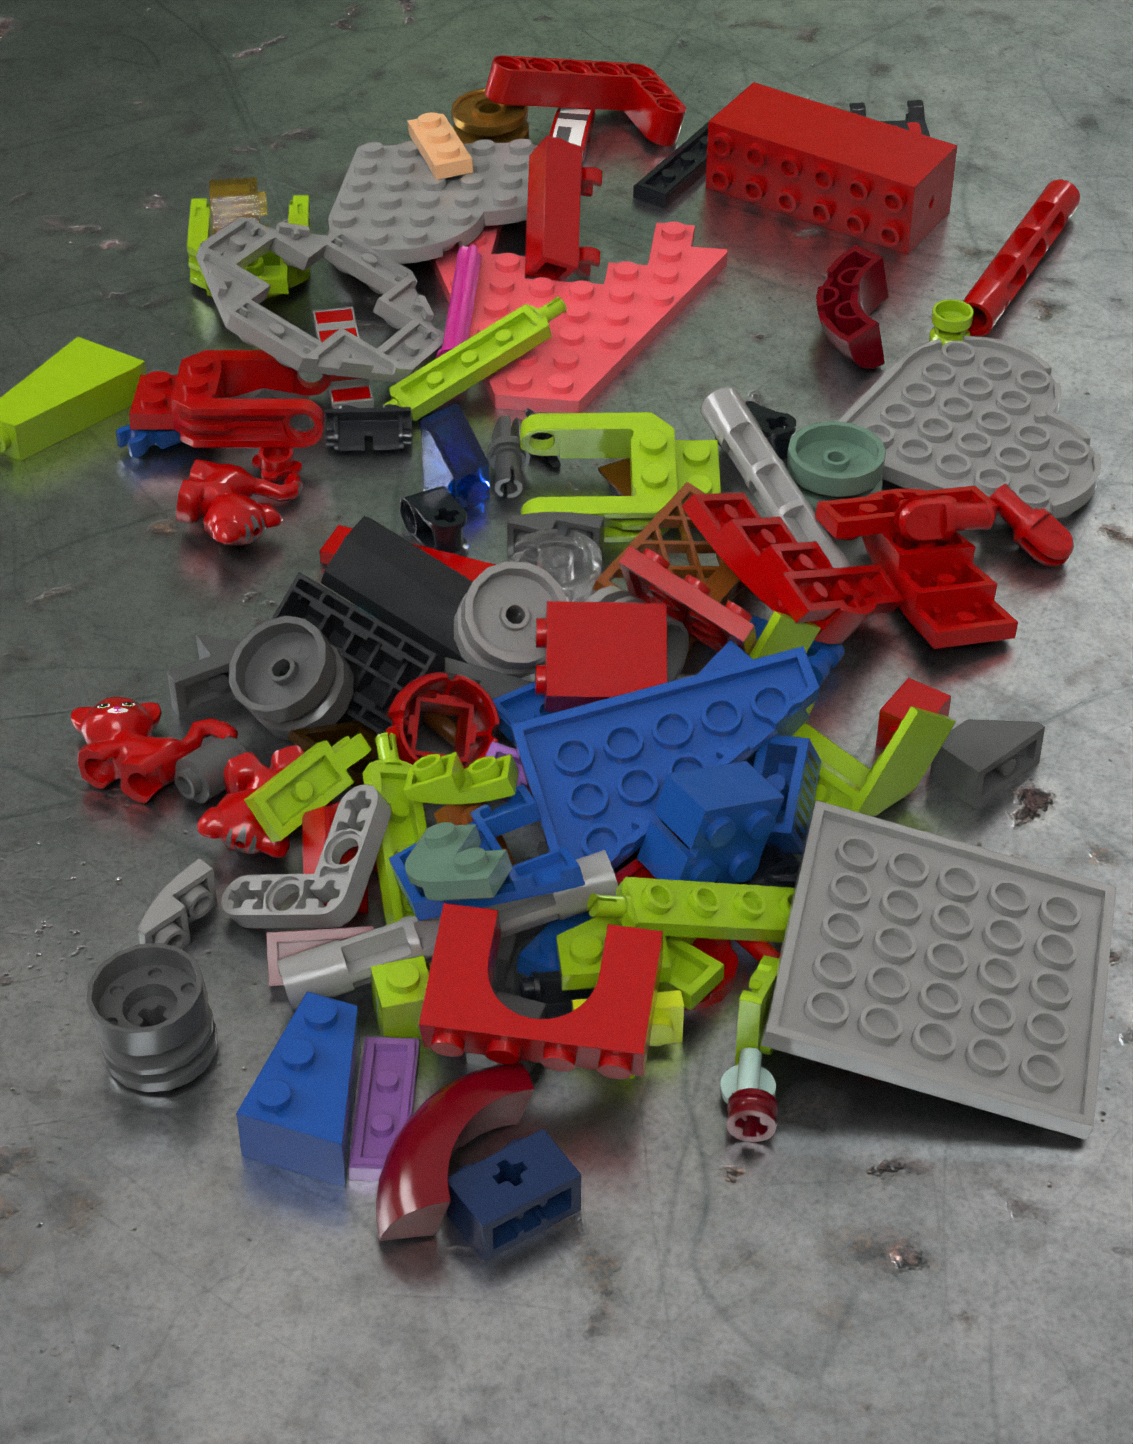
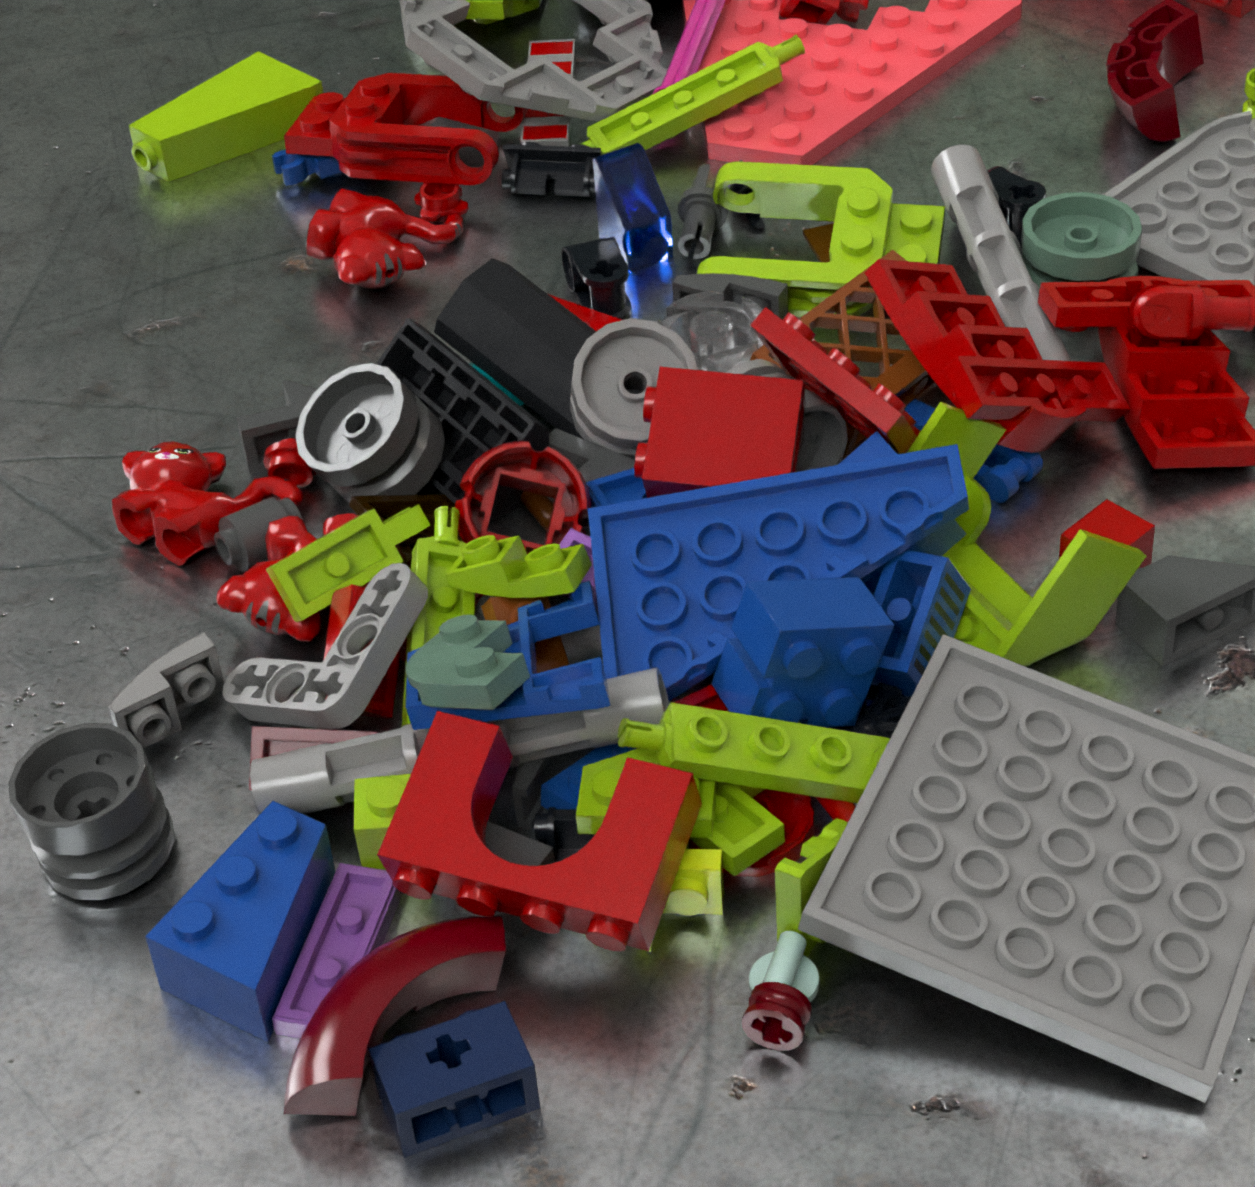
camera: 15 degrees right, 0 degrees up
none -> red plate [263,438,317,488]

